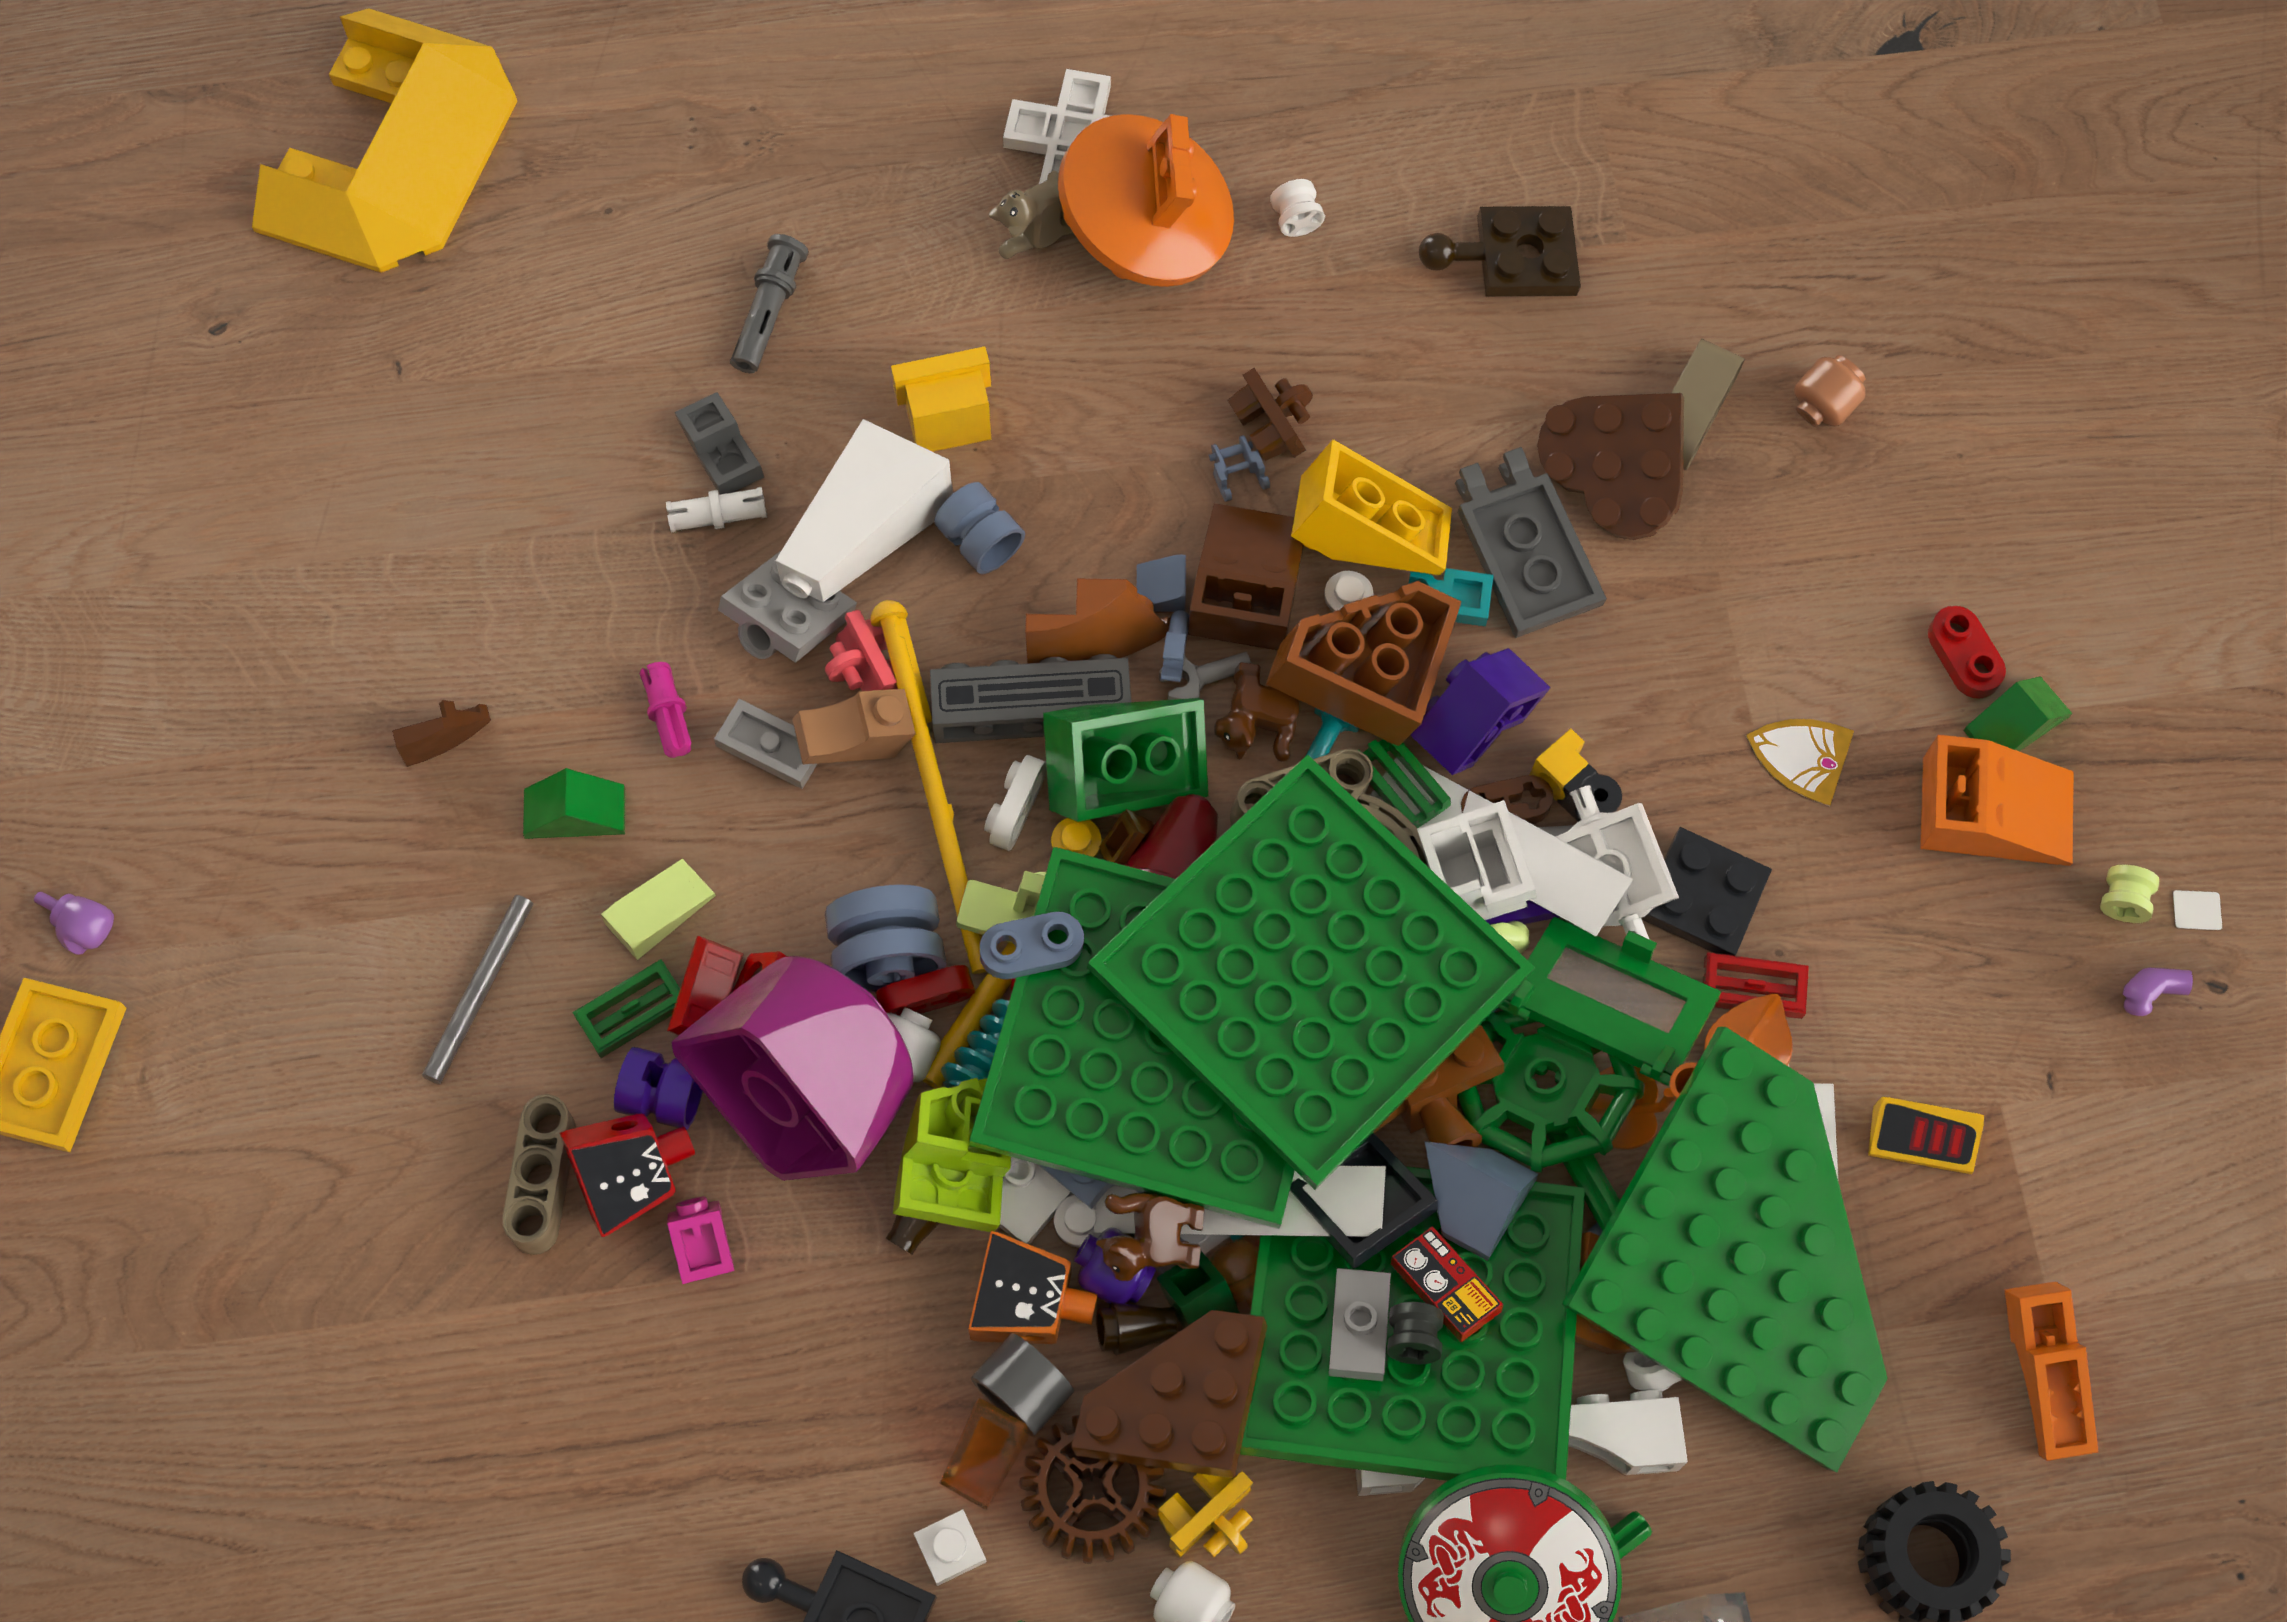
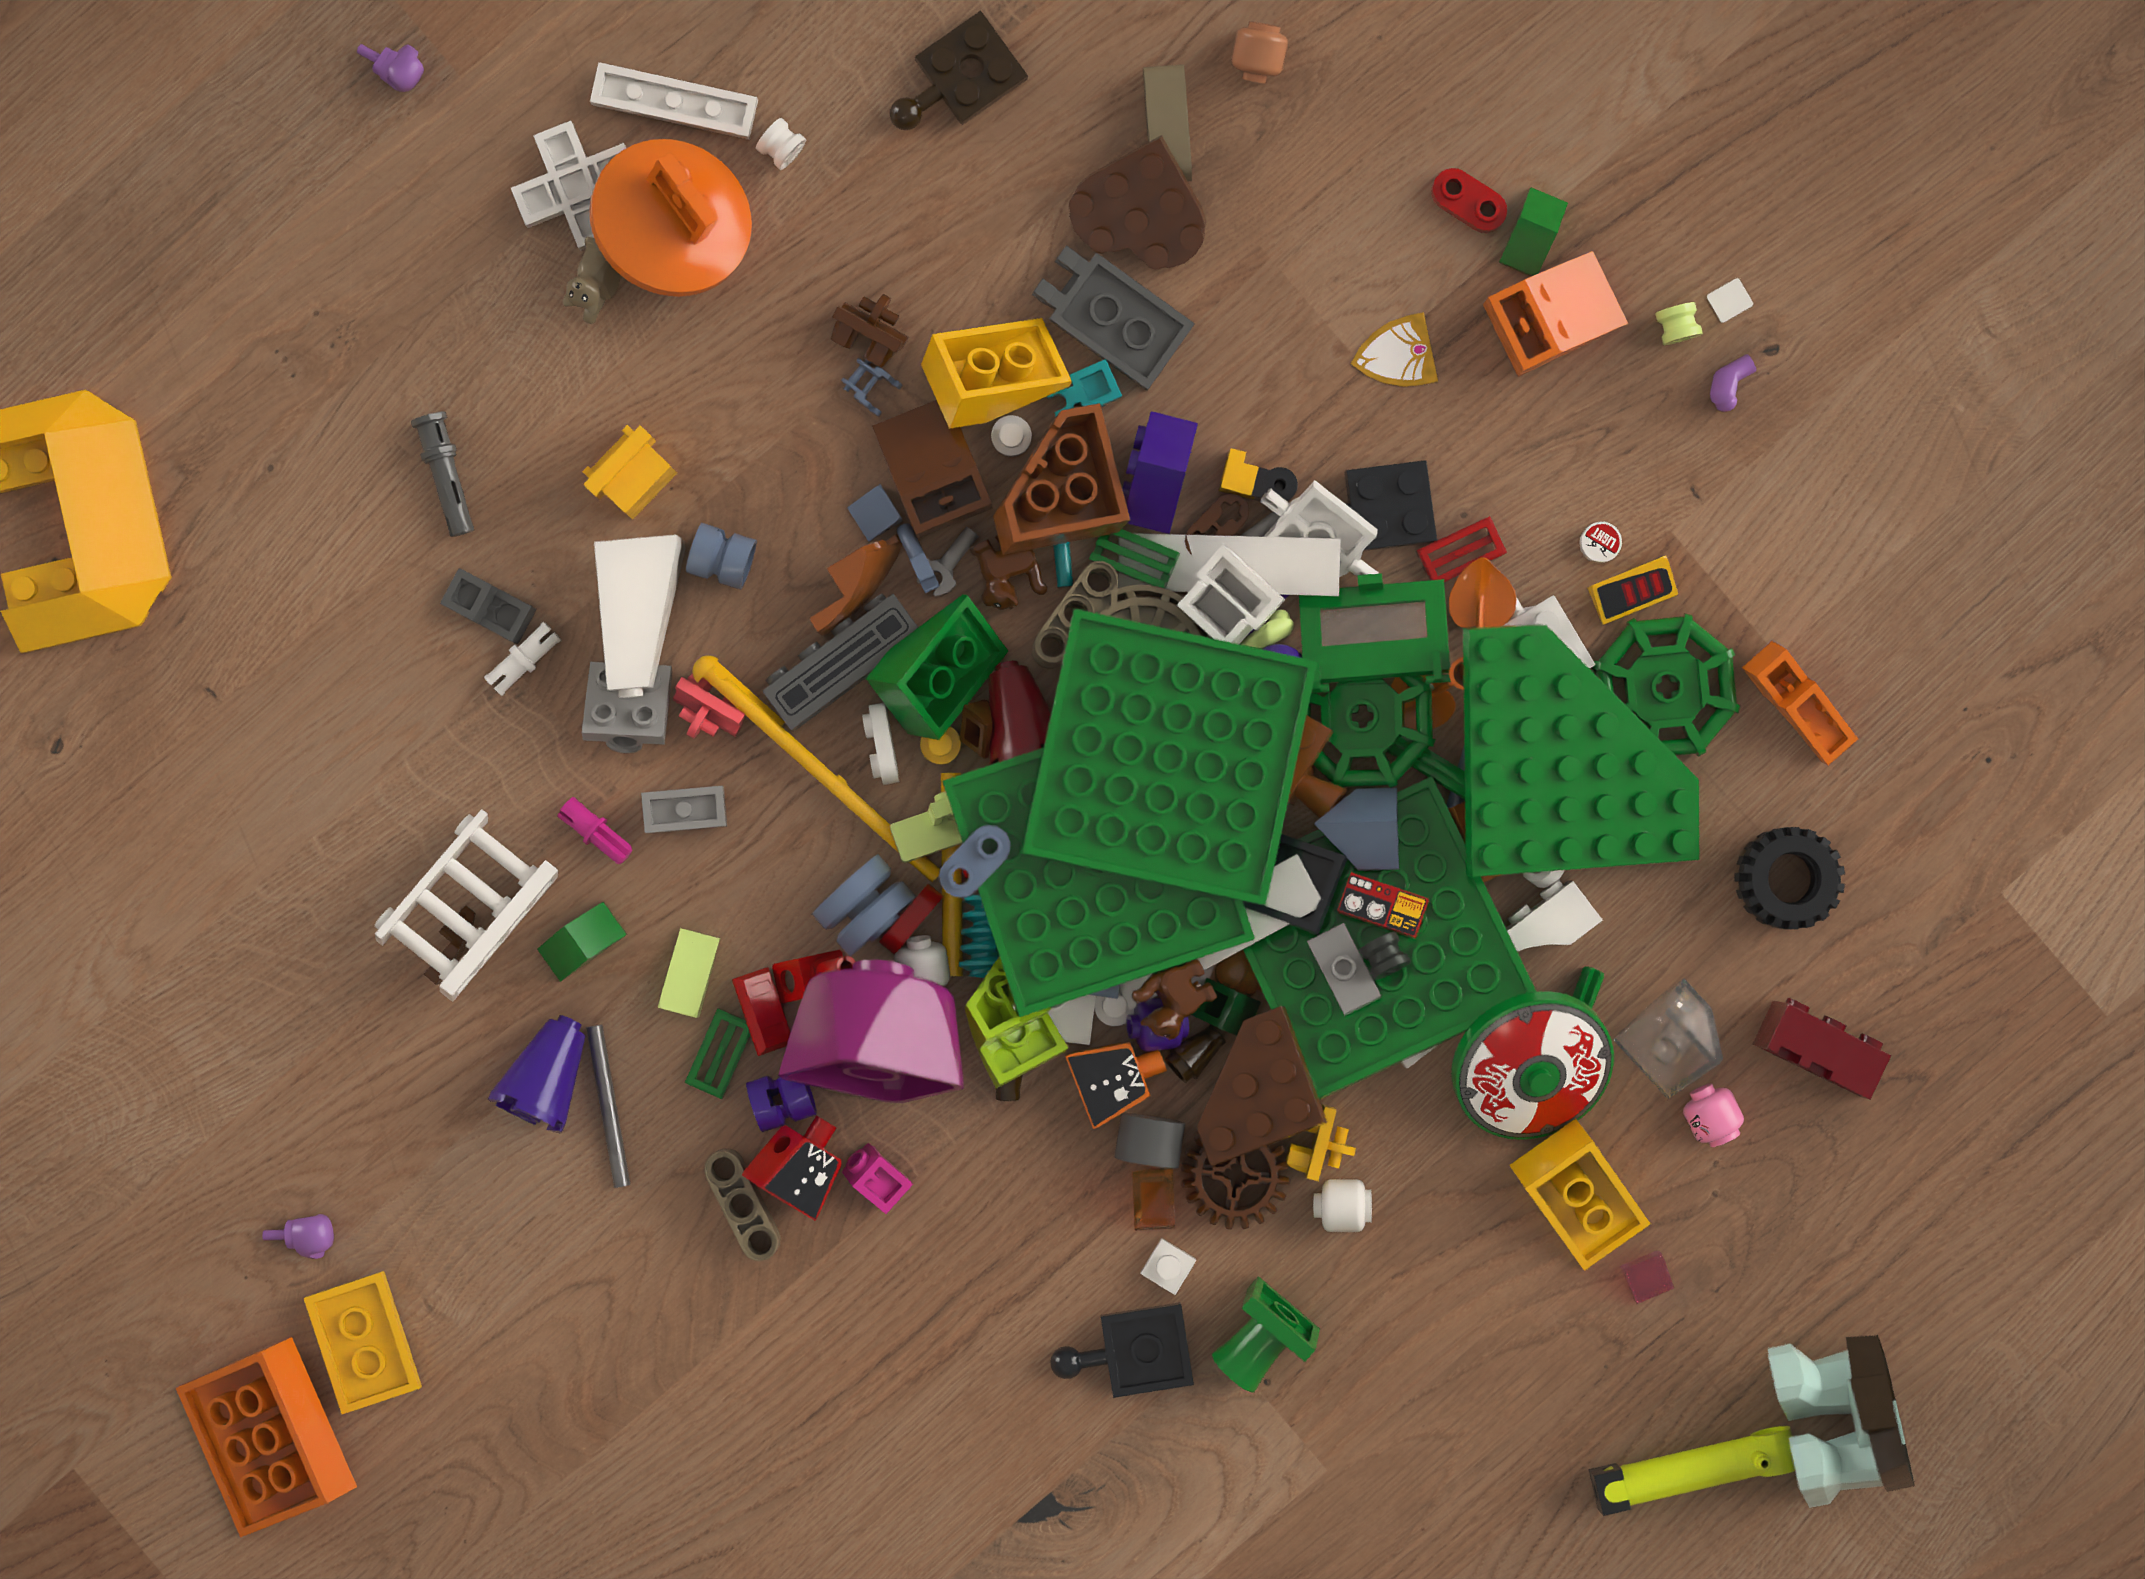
camera: 30 degrees left, 20 degrees up
medium nougat arch [792,689,915,765] -> none
none -> white fence [374,809,558,1002]
none -> dark purple cone [487,1015,586,1134]
none -> white plate [590,62,758,140]
none -> tile [1579,522,1622,563]
none -> green plate [1592,613,1741,757]

